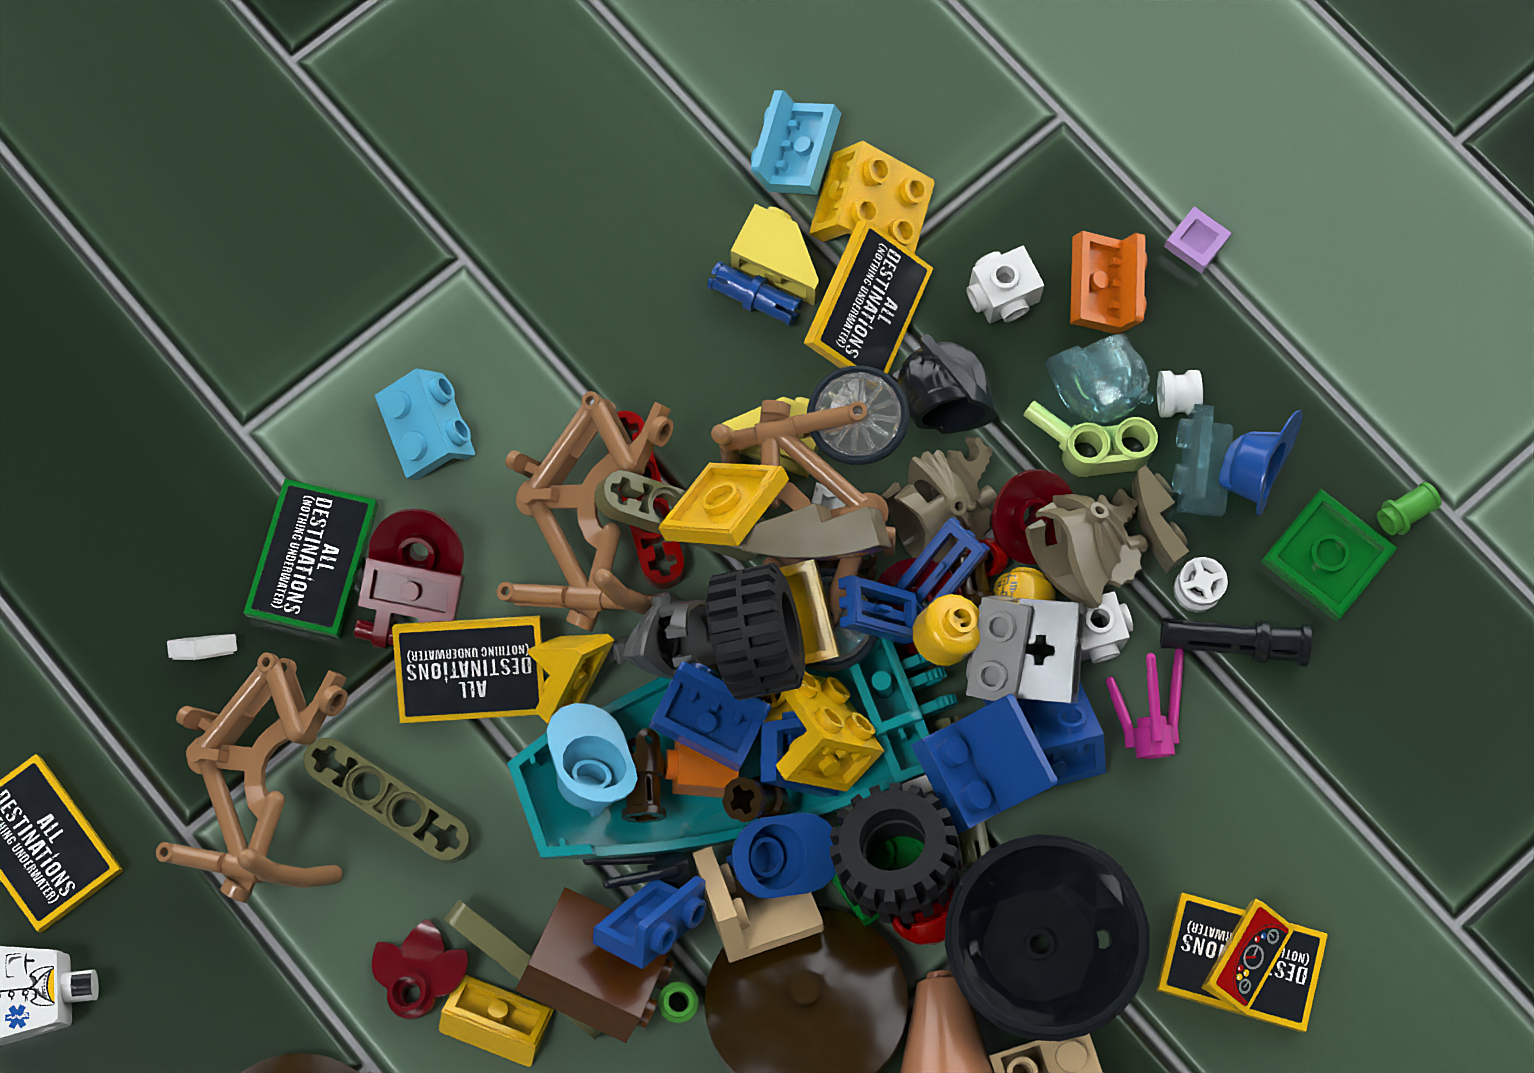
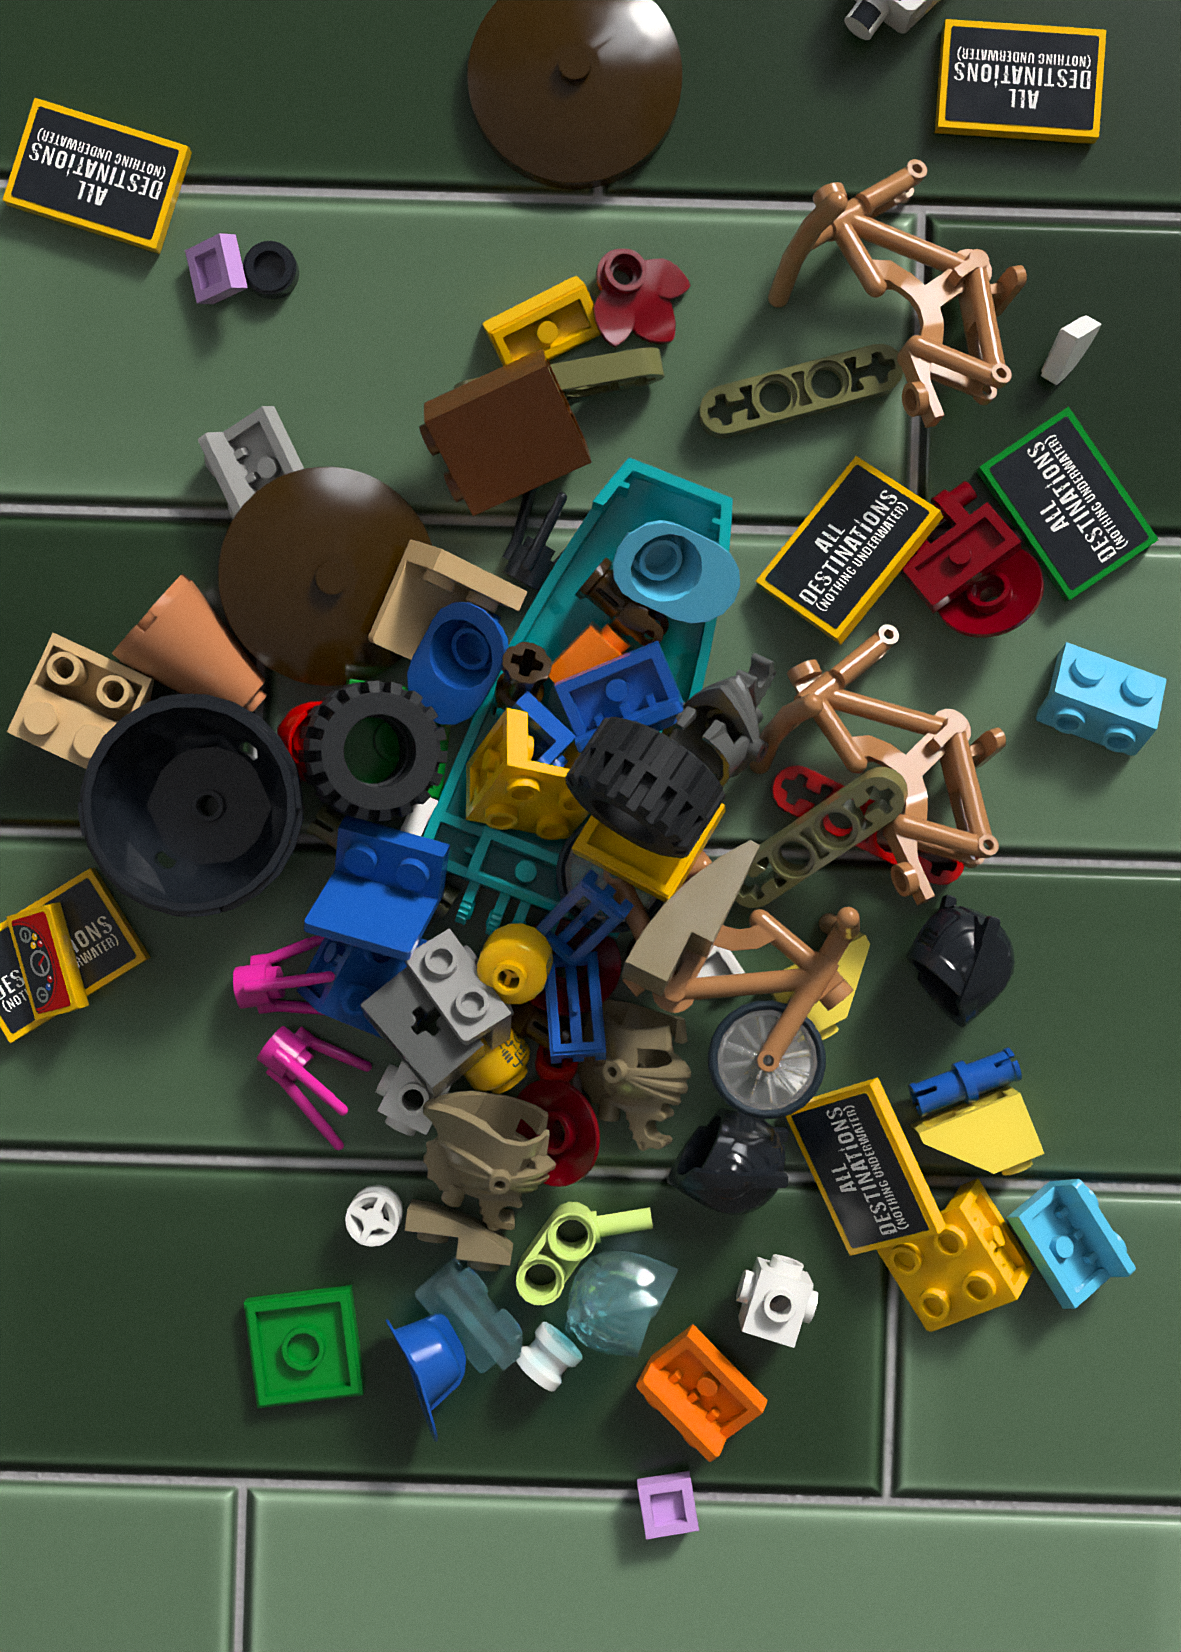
camera: 135 degrees right, 15 degrees up
yellow slope [527,634,615,724] -> none
blue bracket [593,876,707,969] -> none
yellow tile [658,462,789,546] -> none
bright green pin [658,982,698,1023] -> none
black pin [1160,617,1312,667] -> none
bright green pin [1377,482,1442,535] -> none
none -> dark pink plant [233,935,335,1015]
none -> black helmet [906,895,1015,1028]

